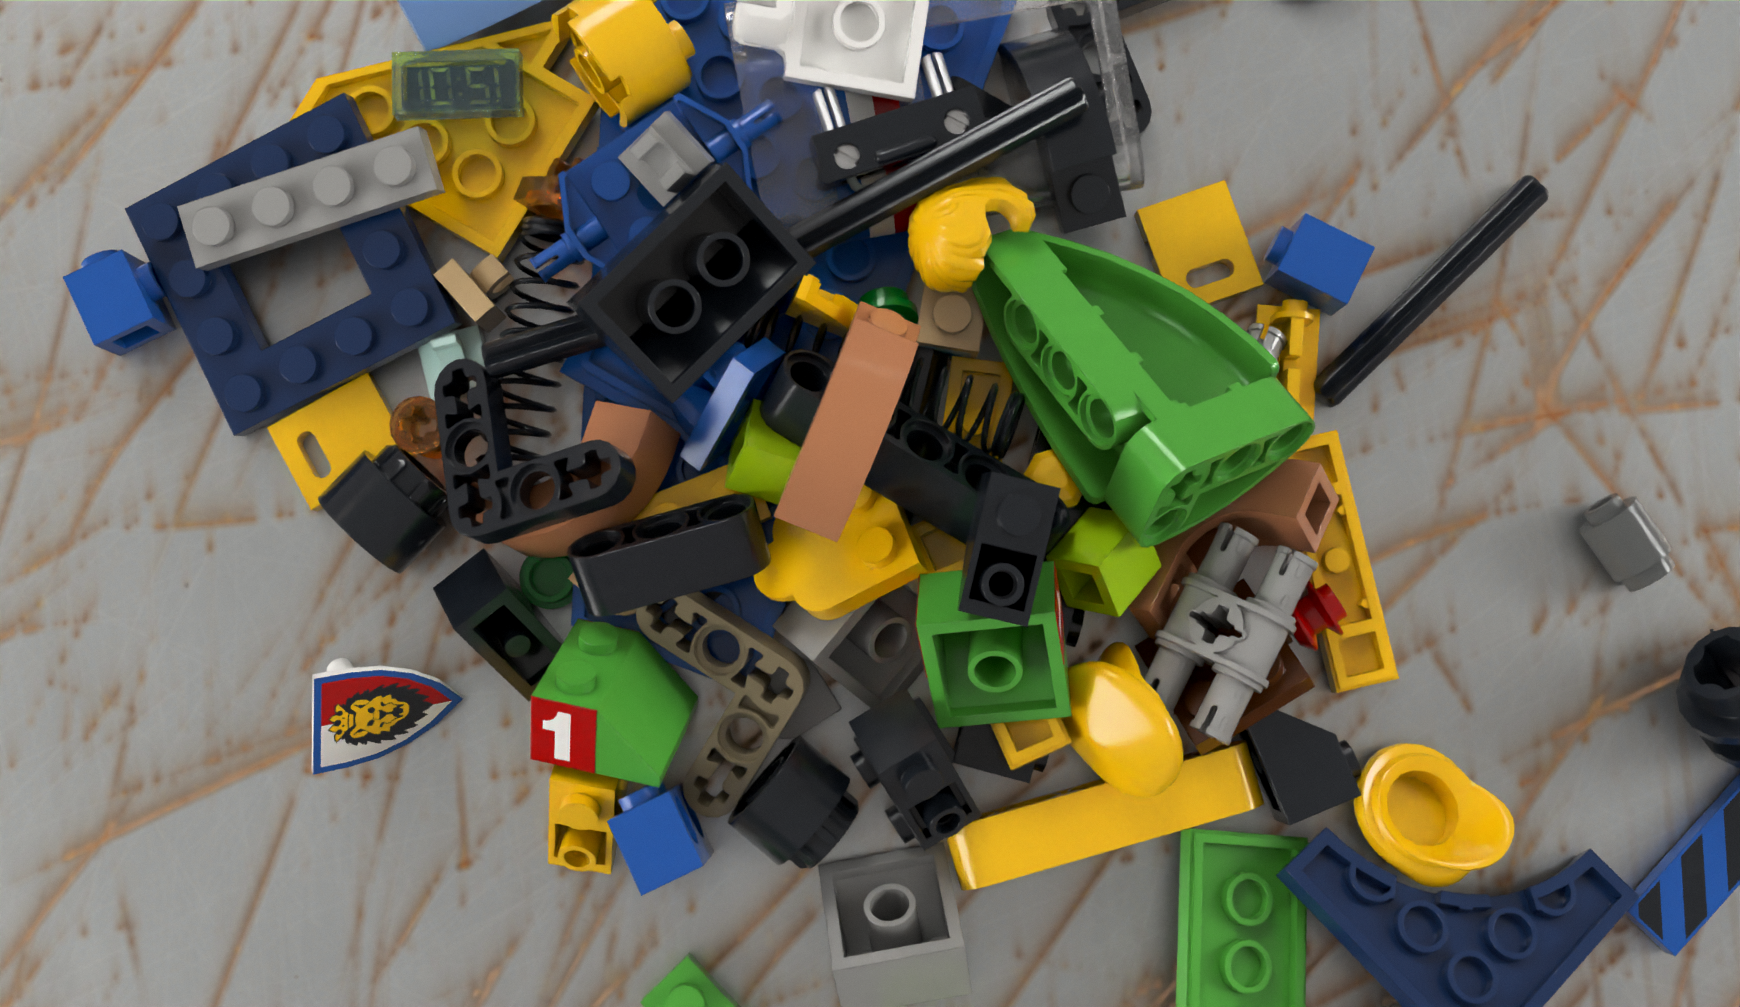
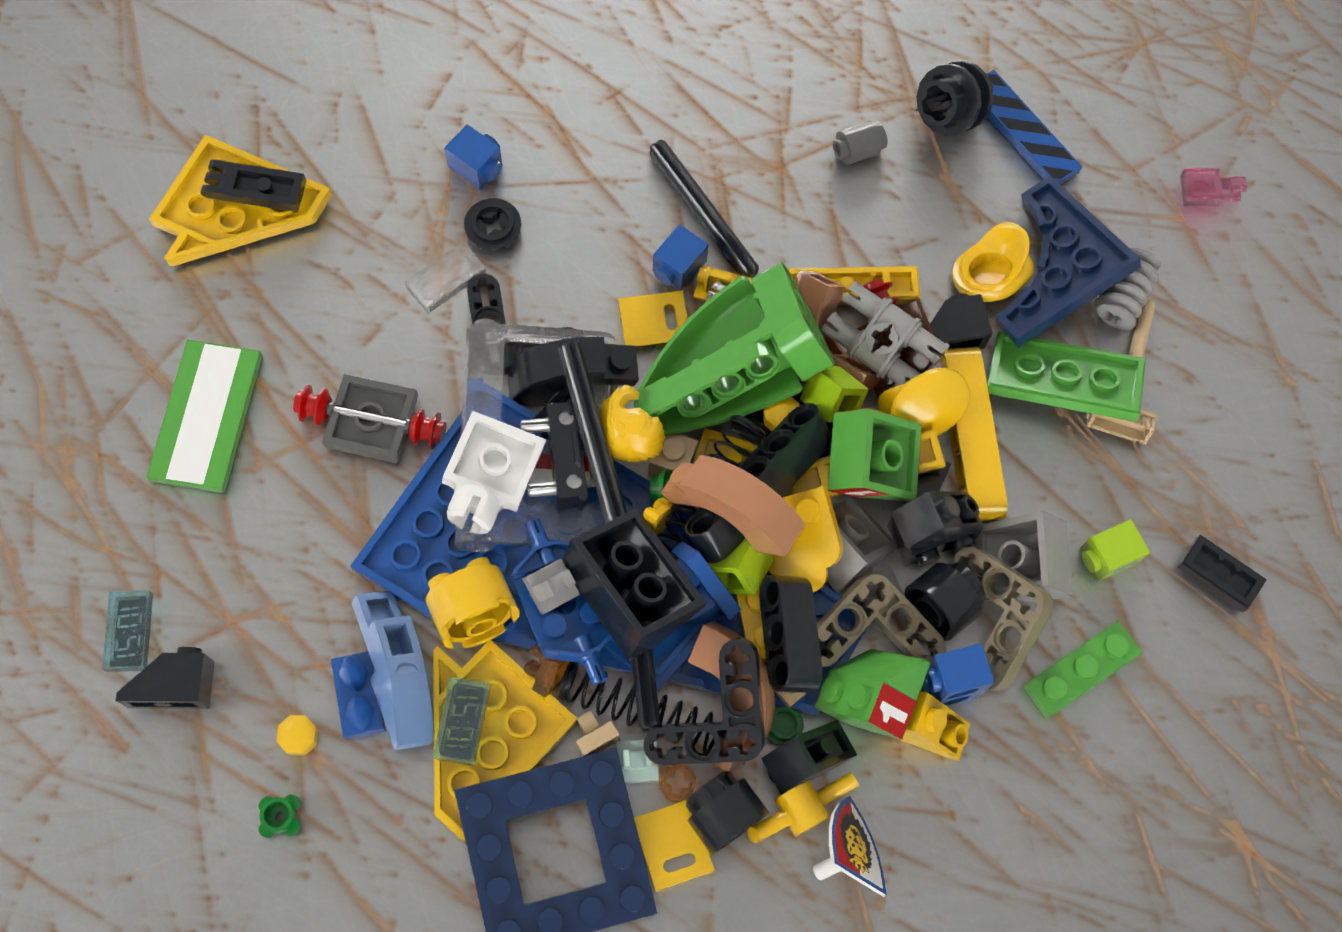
camera: 80 degrees left, 15 degrees down
light grey plate [177,126,445,271] -> none
black slope [957,472,1061,627] -> none
none -> yellow piece [747,772,859,843]
none -> dark tan beam [953,547,1053,691]

